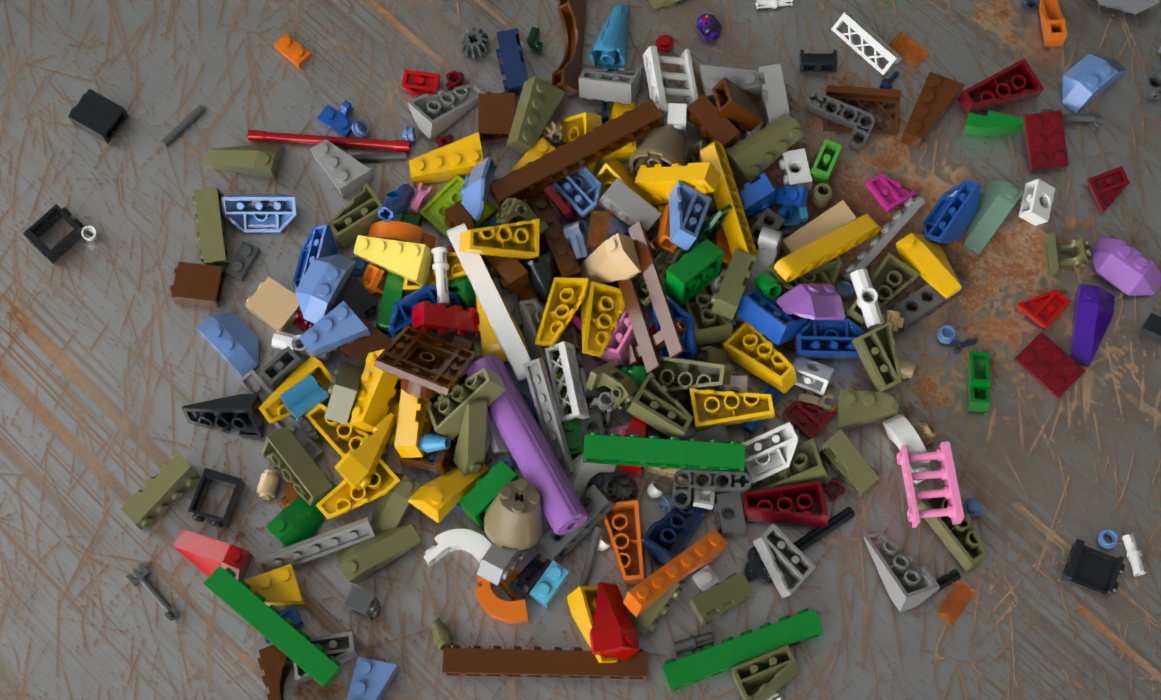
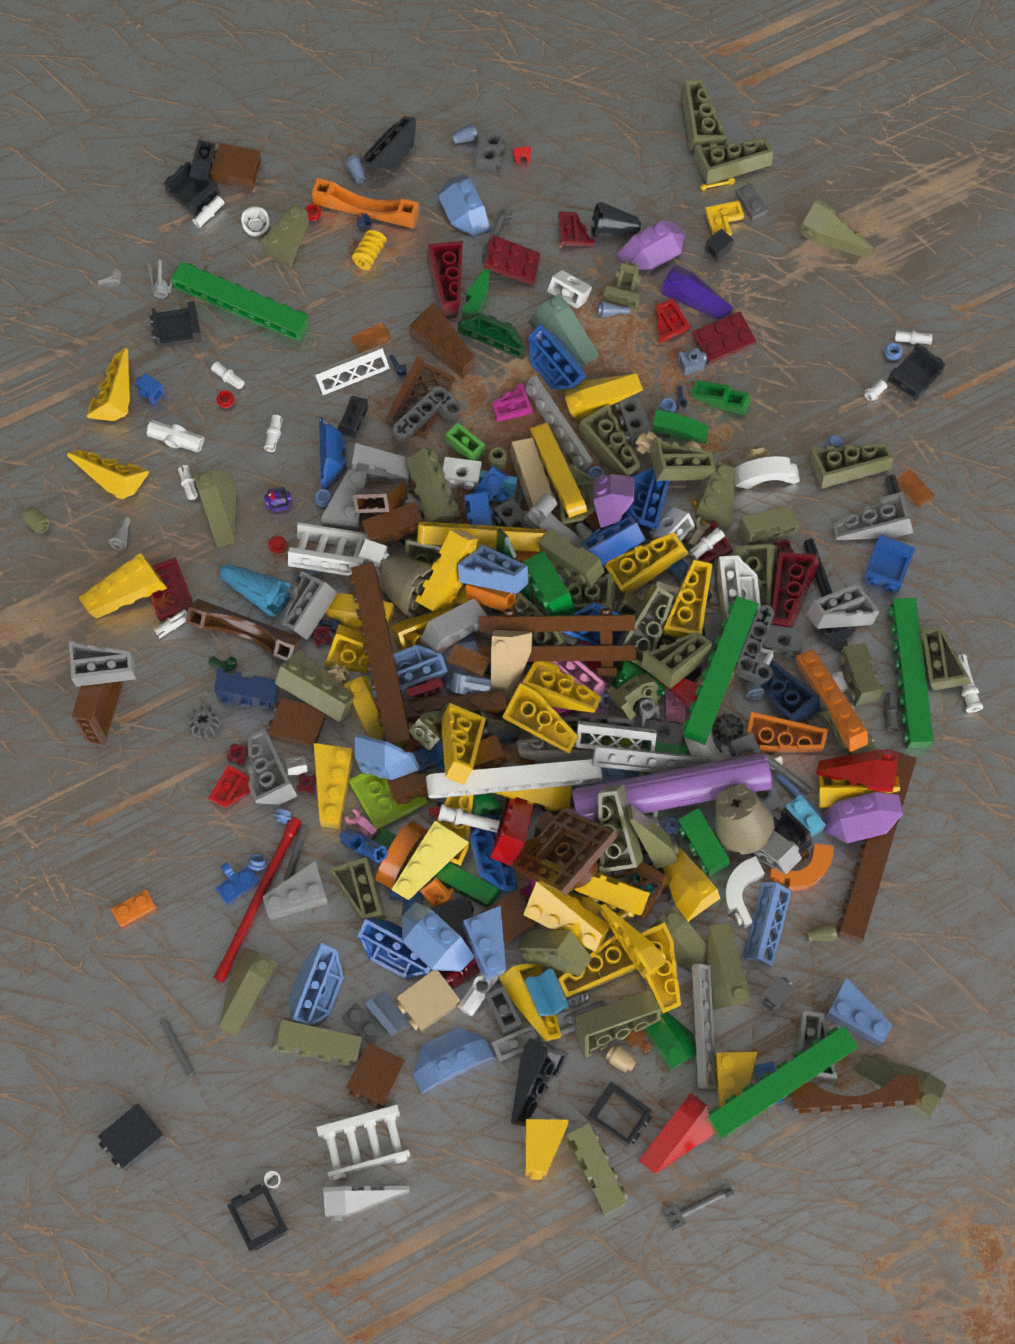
camera: 80 degrees left, 0 degrees up
dark azure cone [419,433,450,453] -> none
white hinge [647,481,665,498] -> none
green brick [755,271,782,298] -> none
white piece [850,269,884,329] -> none
bright pink fence [897,441,964,528] -> none
none -> white plate [285,755,308,775]
none -> dark red plate [312,626,333,647]
none -> medium blue plate [315,489,333,507]
none -> white fence [316,1105,410,1181]
none -> blue wedge [319,417,347,490]
none -> light grey wedge [323,1186,410,1221]
none -> yellow piece [352,230,387,270]
none -> sand blue panel [364,992,409,1038]
none -> dark green wedge [457,313,525,360]
none -> yellow slope [525,1119,568,1180]
none -> black cone [591,202,641,238]
none -> sand blue cone [596,300,630,318]
none -> green slope [652,409,709,444]
none -> sand blue brick [677,348,707,376]
none -> white pin [689,528,725,560]
none -> medium blue fence [743,882,792,966]
none -> medium blue bar [776,773,822,817]
none -> medium lavender wedge [822,792,903,843]
none -> blue panel [862,535,915,593]
none -> white pin [864,379,887,401]

